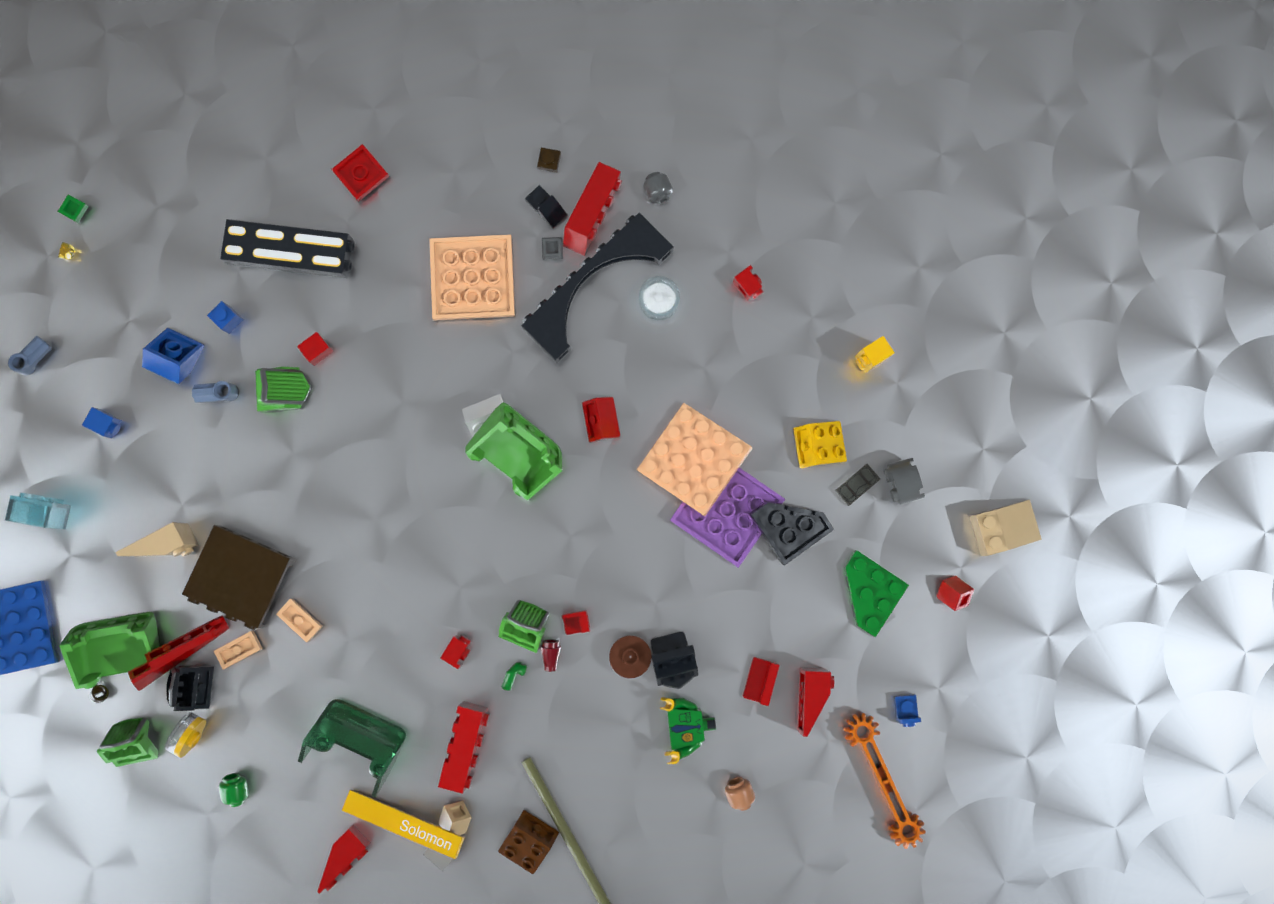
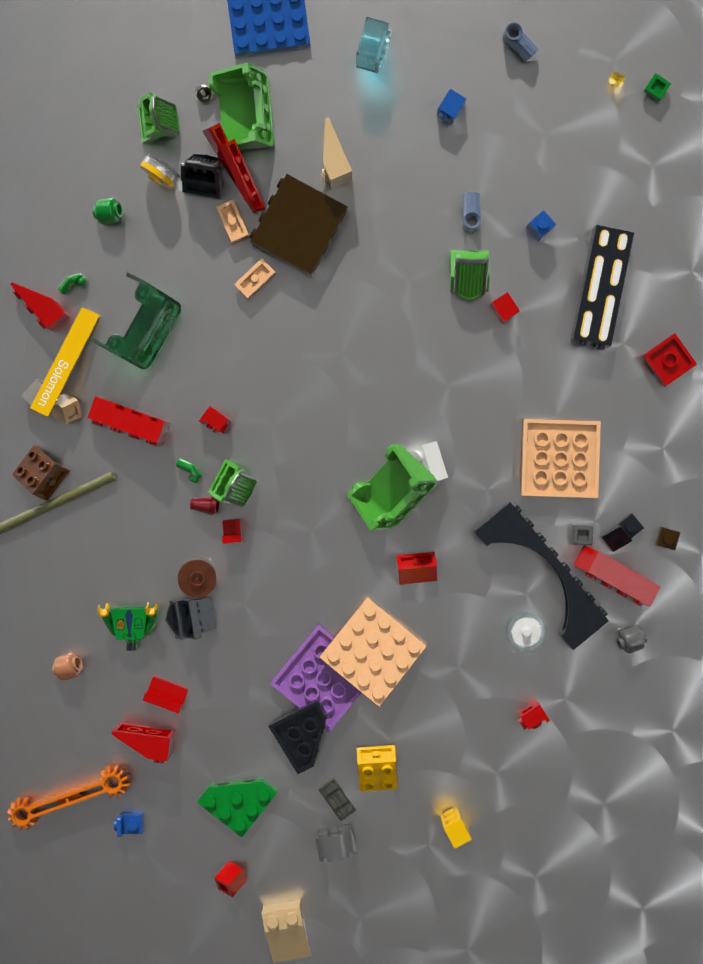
camera: 95 degrees right, 5 degrees up
blue slope [142,328,204,384] -> none
none -> green arm [58,273,86,294]

